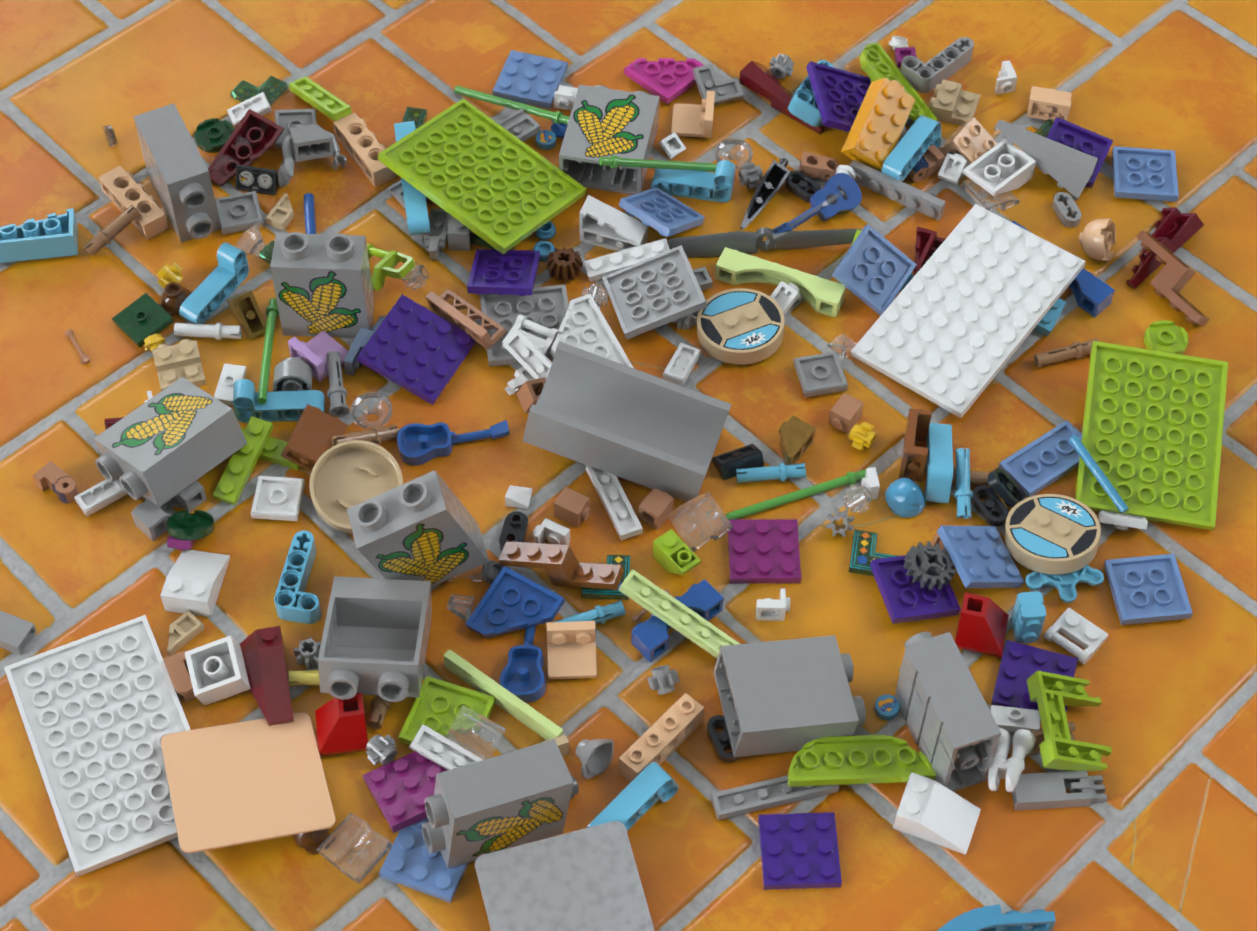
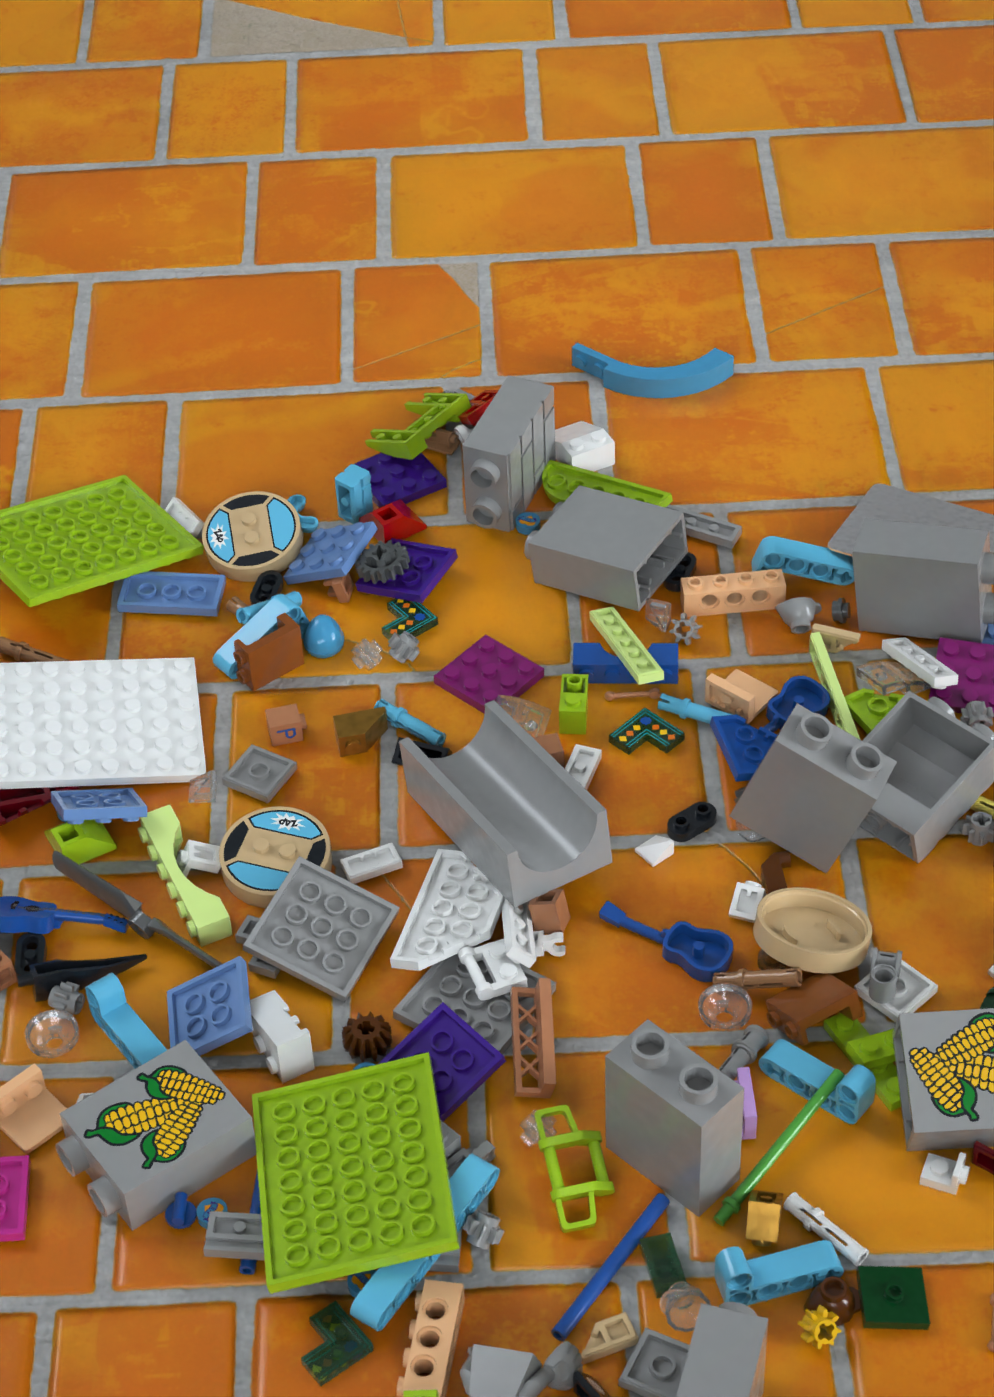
camera: 135 degrees left, 10 degrees down
yellow plate [144,334,166,352] -> none
tan plate [152,339,206,391] -> none
white plate [214,364,247,405] -> none
light grey piece [273,357,313,392] -> none
medium azure beam [274,531,321,624] -> none
dark purple plate [357,294,476,405] -> none
bright green bar [454,86,570,124] -> none
medium blue plate [493,50,568,109] -> none
dark orange bracket [499,541,624,590] -> none
white bracket [532,518,570,545] -> none
white bracket [554,85,578,111] -> none
nougat brick [554,487,591,527] -> none
clear gear [582,283,609,309] -> none
white plate [584,238,670,282] -> none
bright green bar [599,155,717,172] -> none
bright green bar [725,469,866,521] -> none
white bracket [756,589,790,621] -> none
dark purple plate [758,812,842,890] -> none
yellow gear [849,422,877,450] -> none
white plate [862,467,880,500] -> none
black plate [988,468,1025,508] -> none
white plate [991,705,1040,732] -> none
white plate [1044,607,1108,665] -> none
dark azure bar [1069,435,1129,514] -> none
medium blue plate [1104,554,1193,625] -> none
none -> red plate [458,390,499,426]
none -> light grey gear [462,1210,504,1250]
none -> clear slope [646,598,671,632]
none -> light grey piece [869,947,903,1003]

